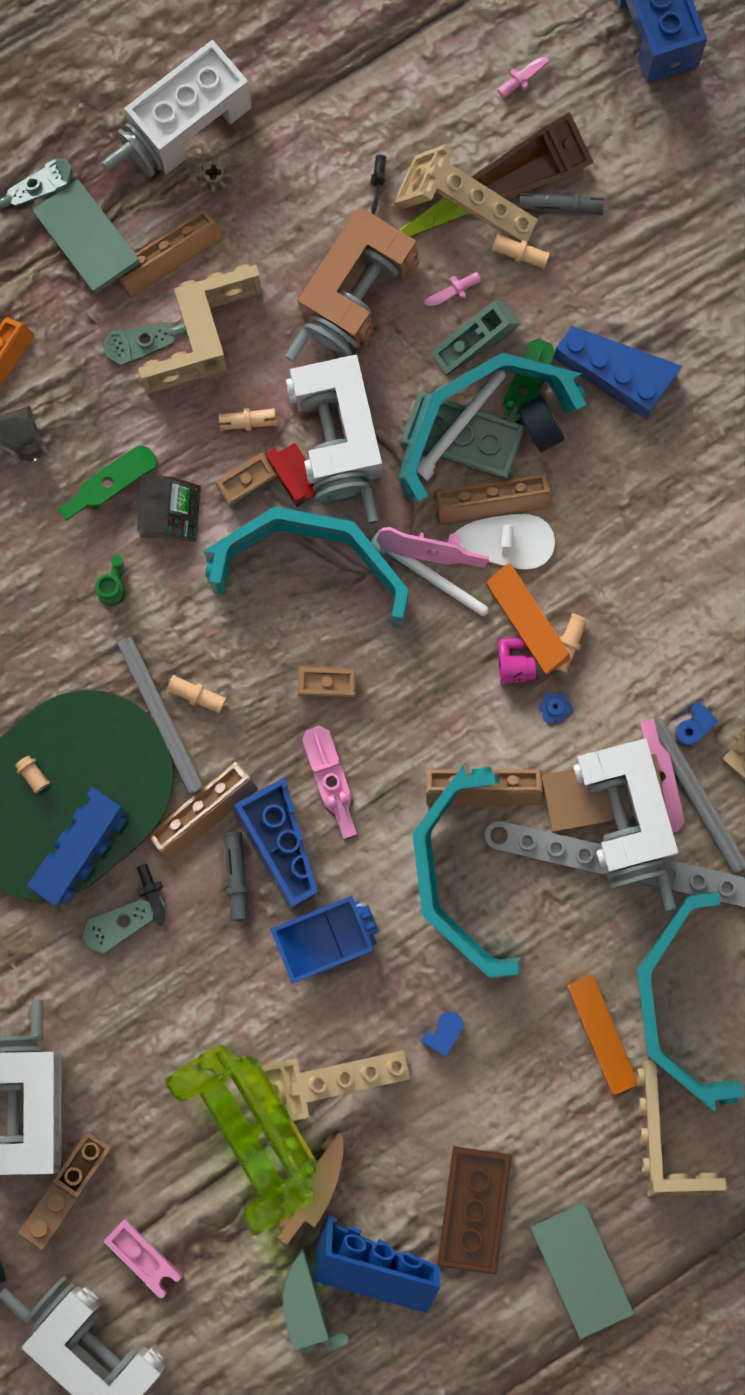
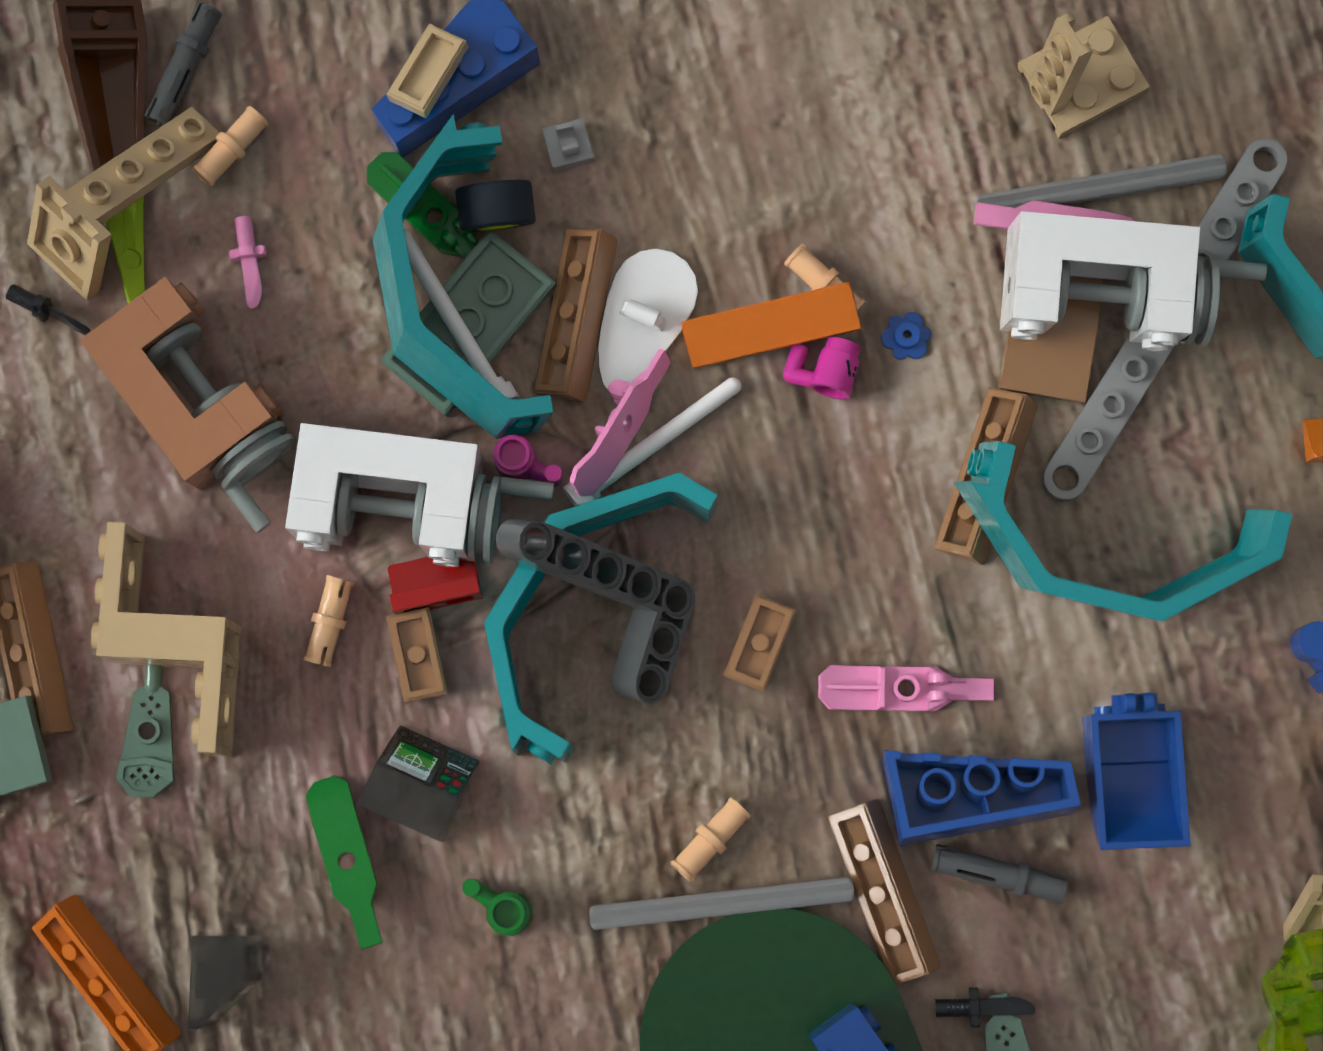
camera: 70 degrees left, 0 degrees up
sand green slope [431,300,522,375] -> none
blue leg [674,700,719,747] -> none
none -> tan tile [386,23,469,118]
none -> dark pink piece [493,434,563,487]
none -> dark grey beam [496,518,695,704]
none -> light grey tile [542,118,594,173]

